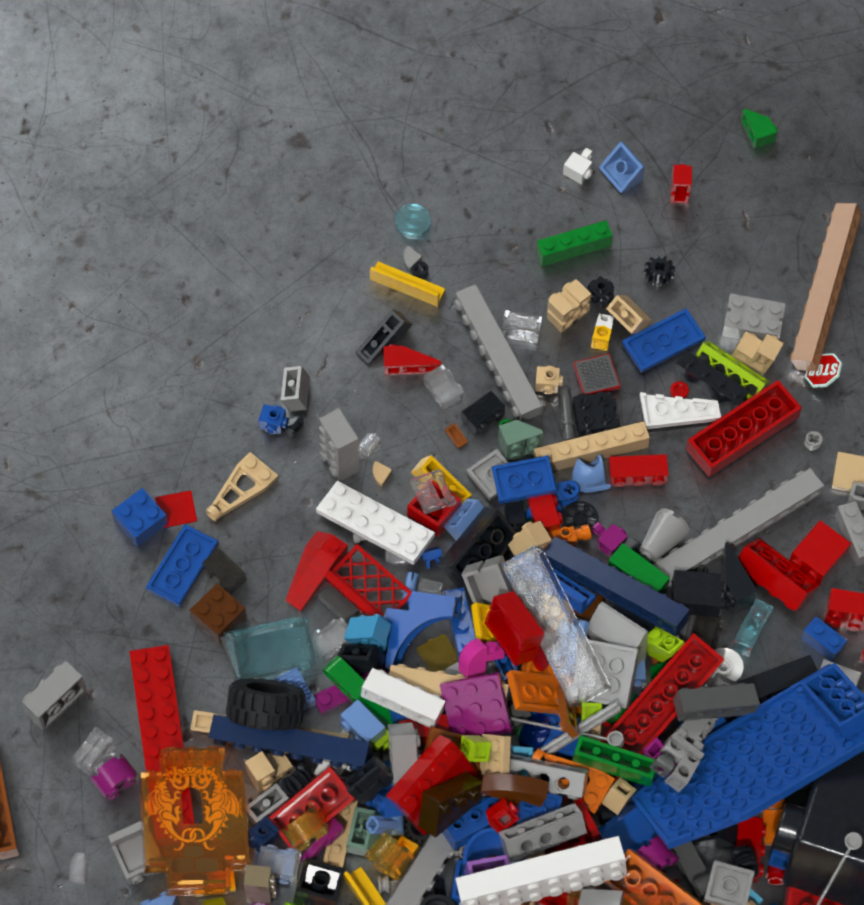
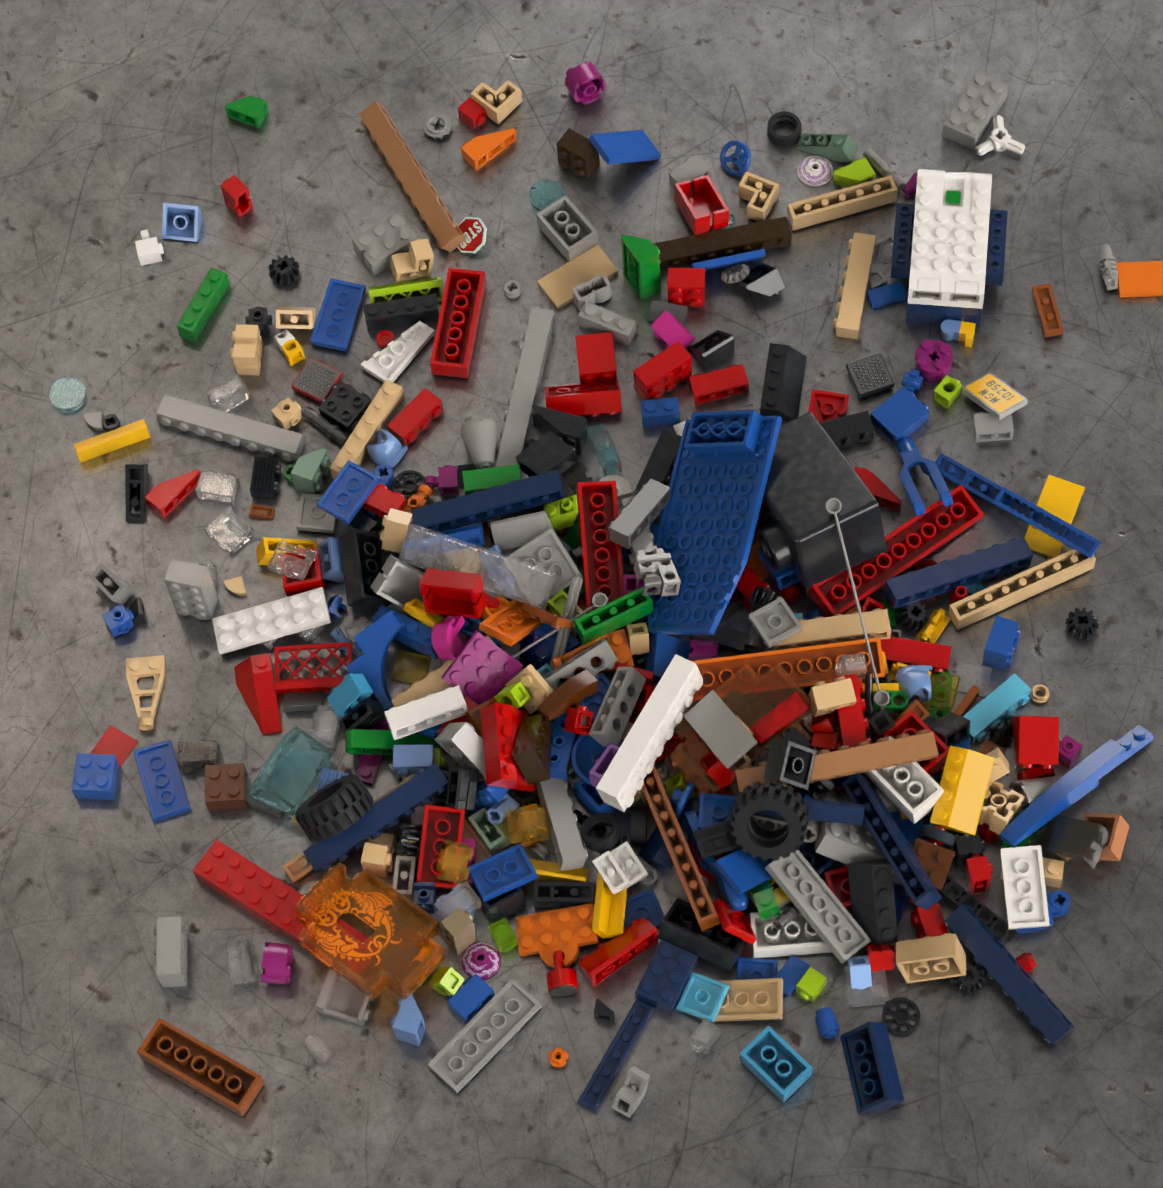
camera: 40 degrees left, 0 degrees up
none -> clear plate [205,507,255,555]
none -> blue tile [466,843,538,903]

